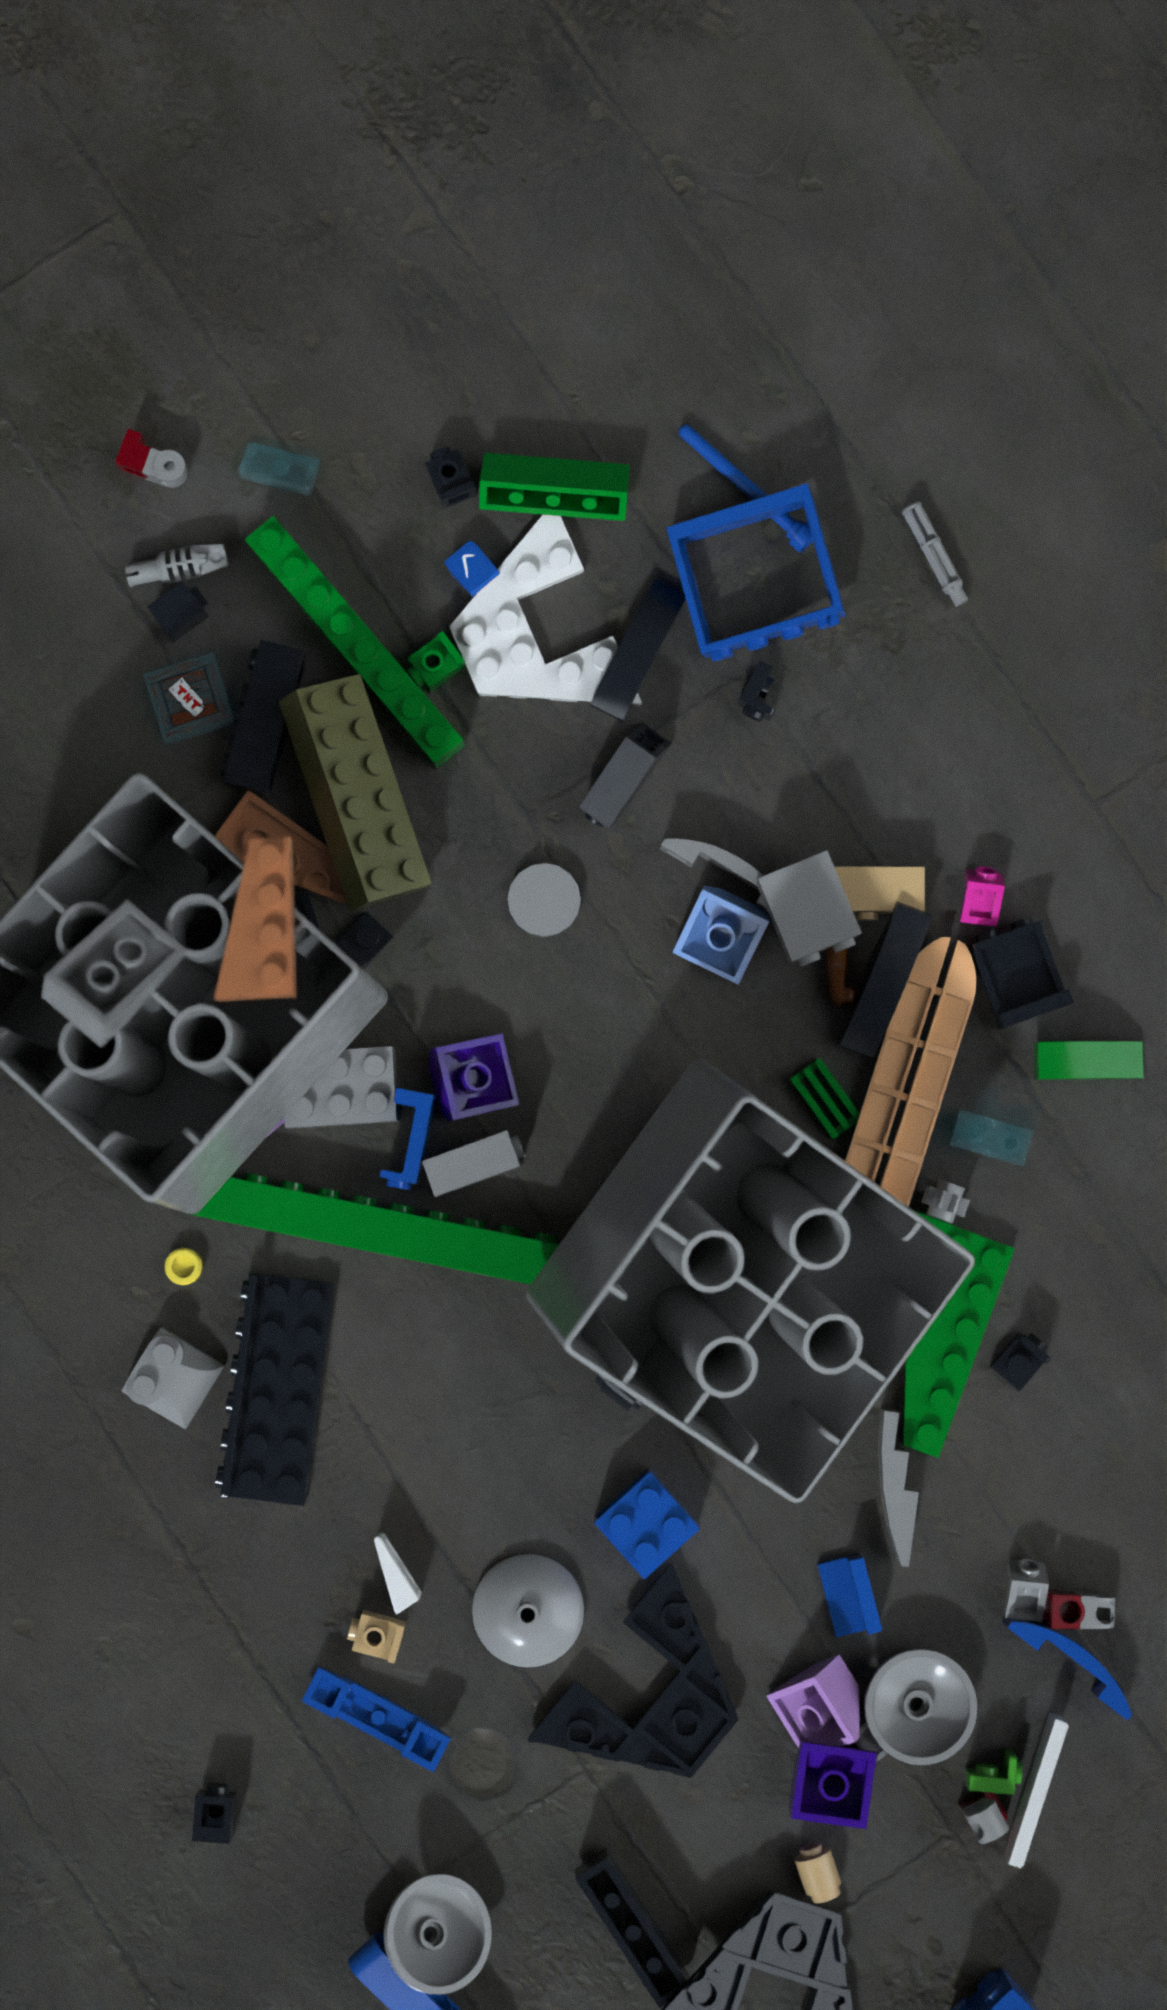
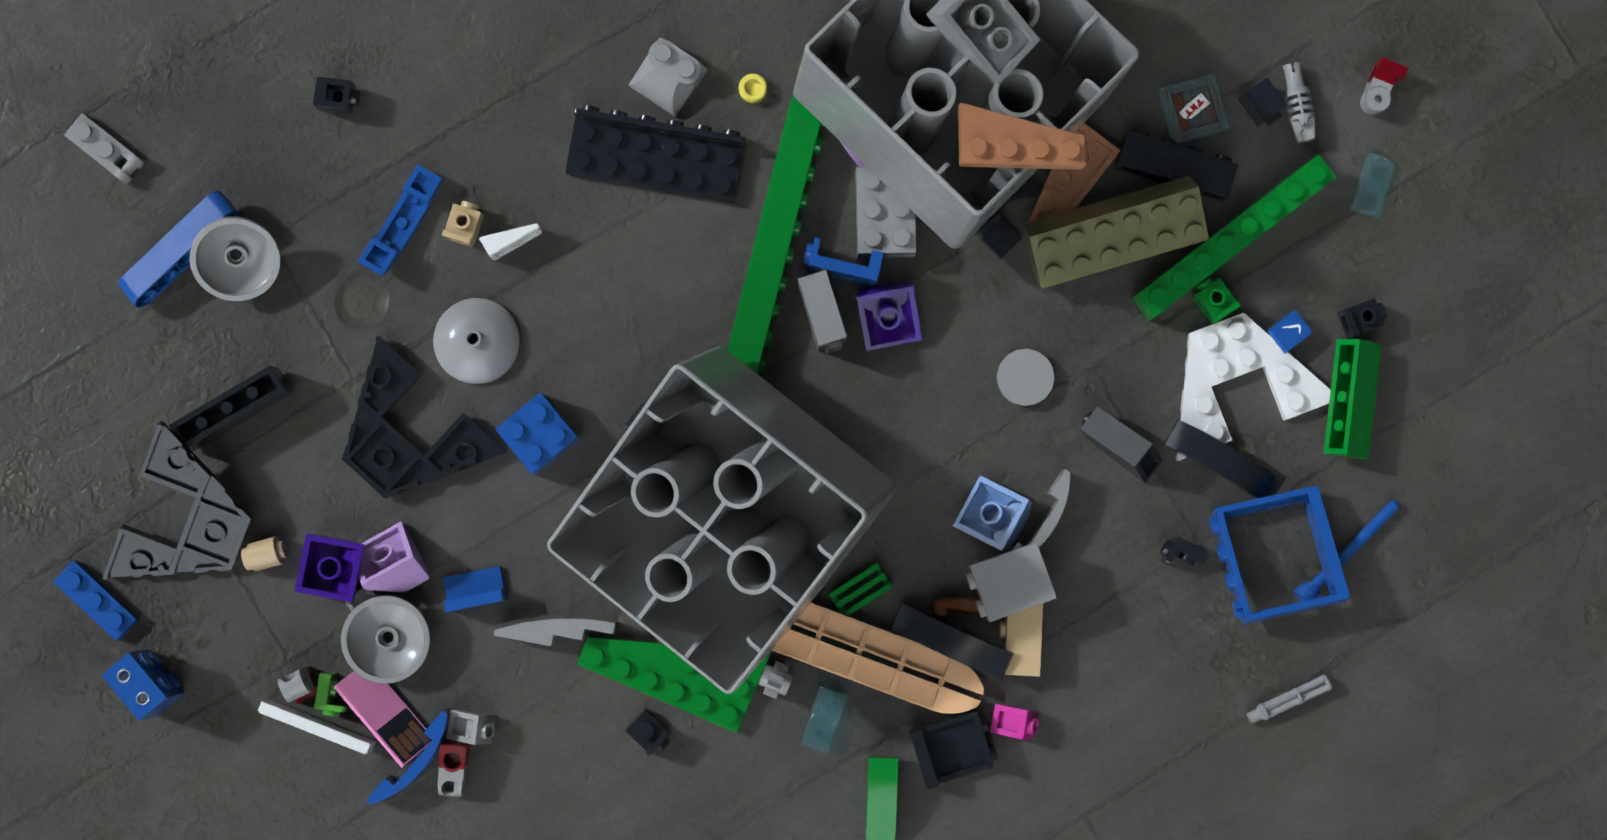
camera: 90 degrees right, 0 degrees up
none -> bright pink piece [333,671,432,768]

